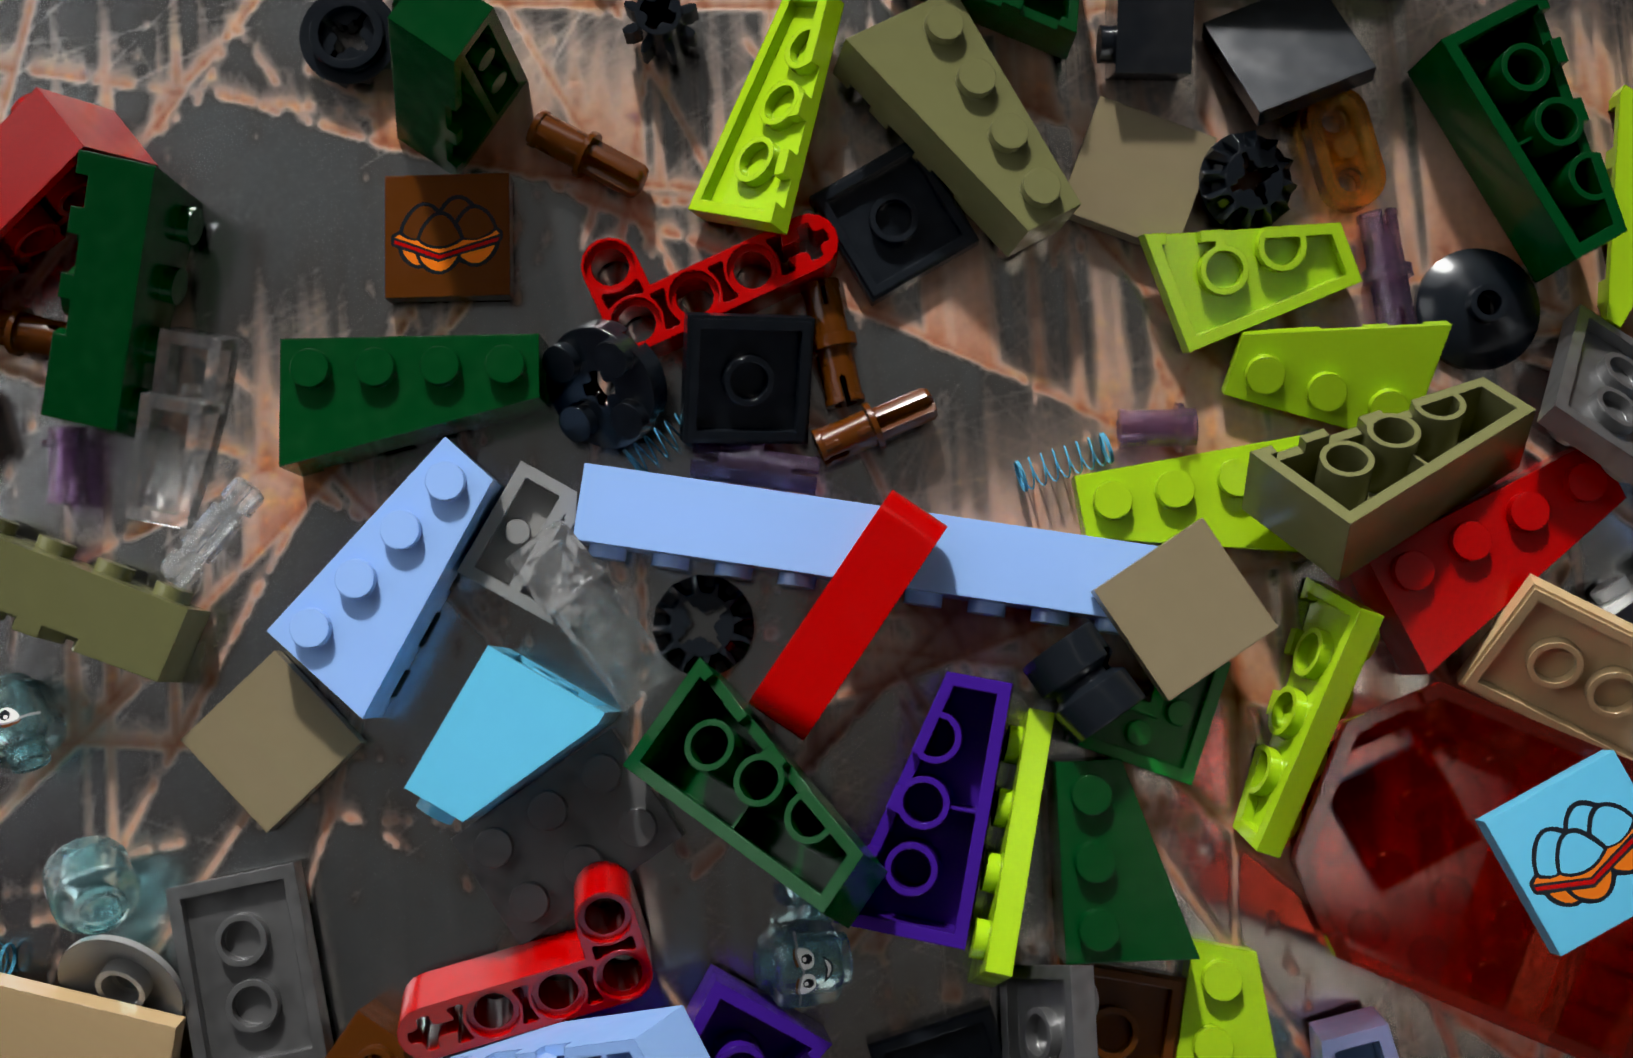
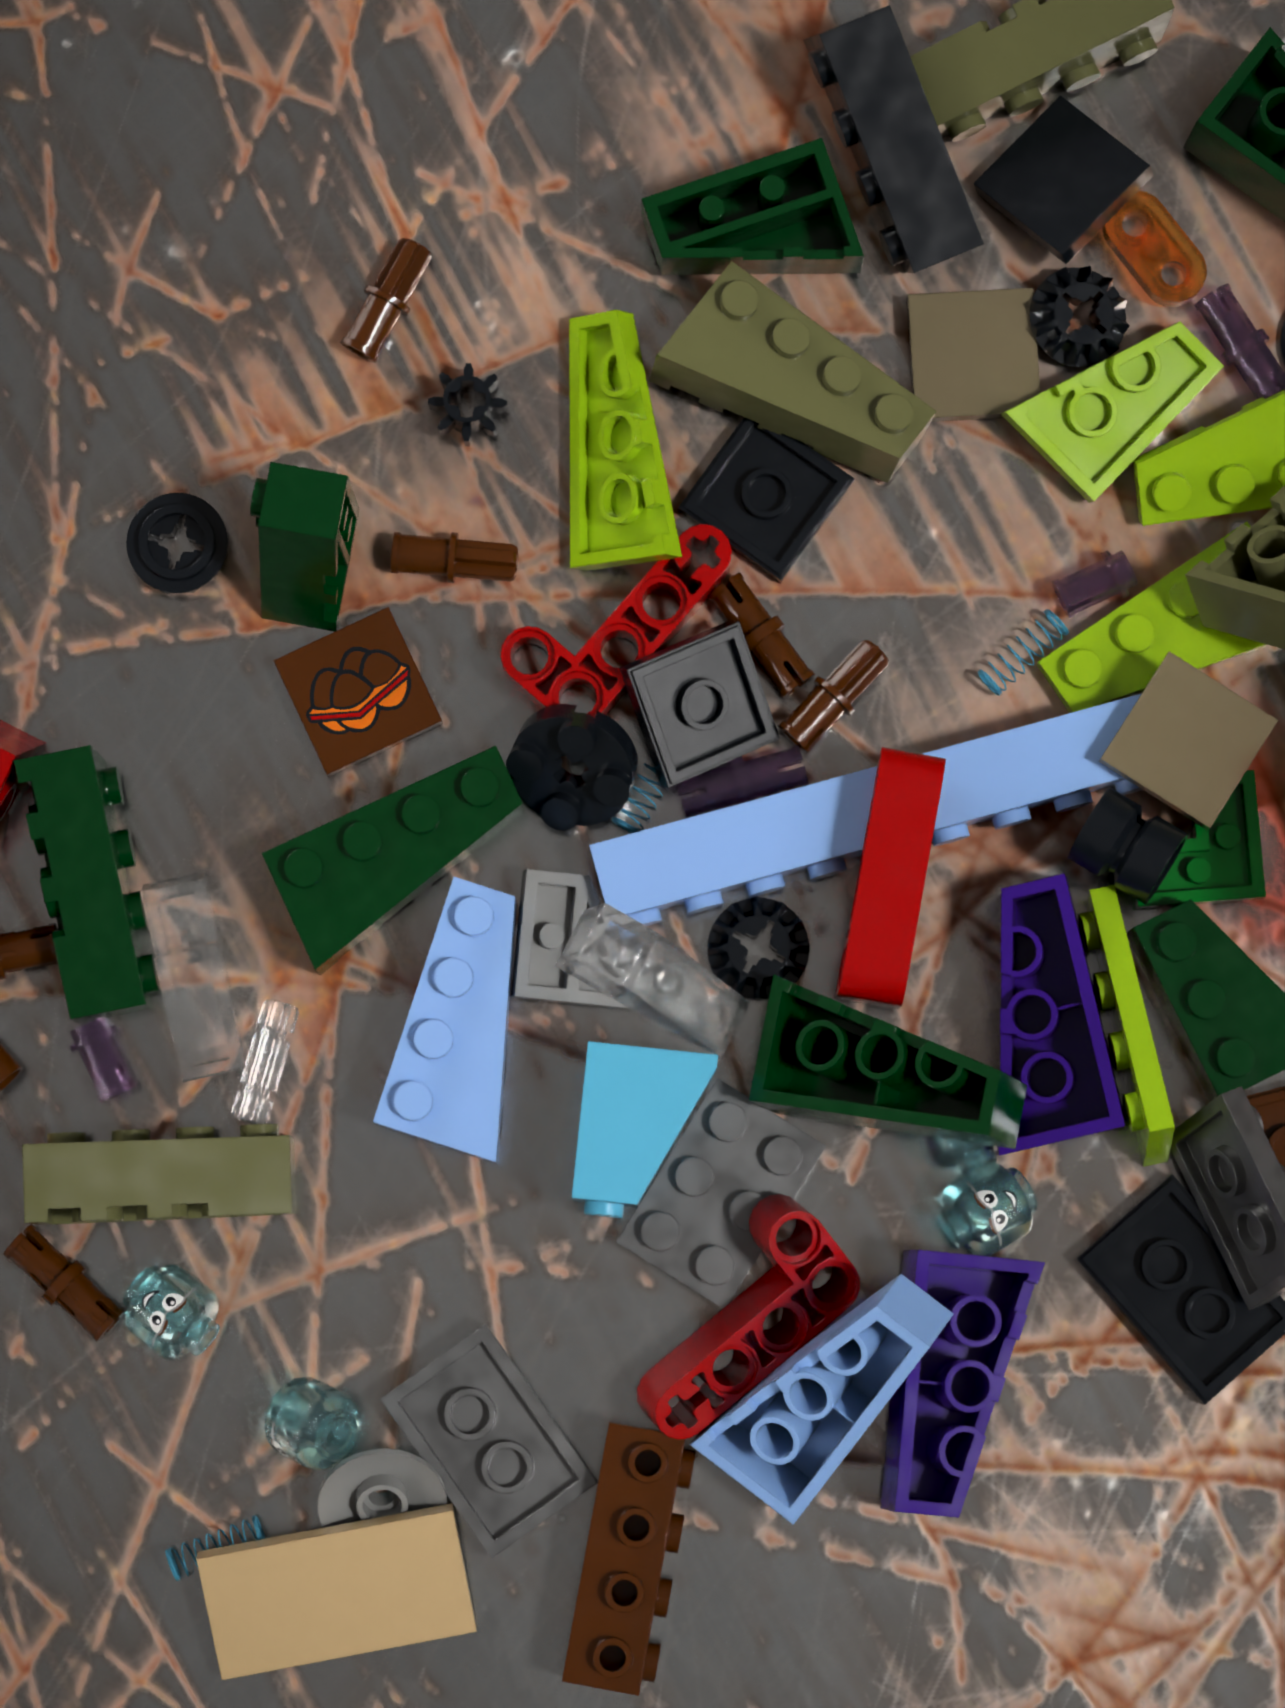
camera: 25 degrees left, 0 degrees up
dark tan tile [180,650,367,833] -> none

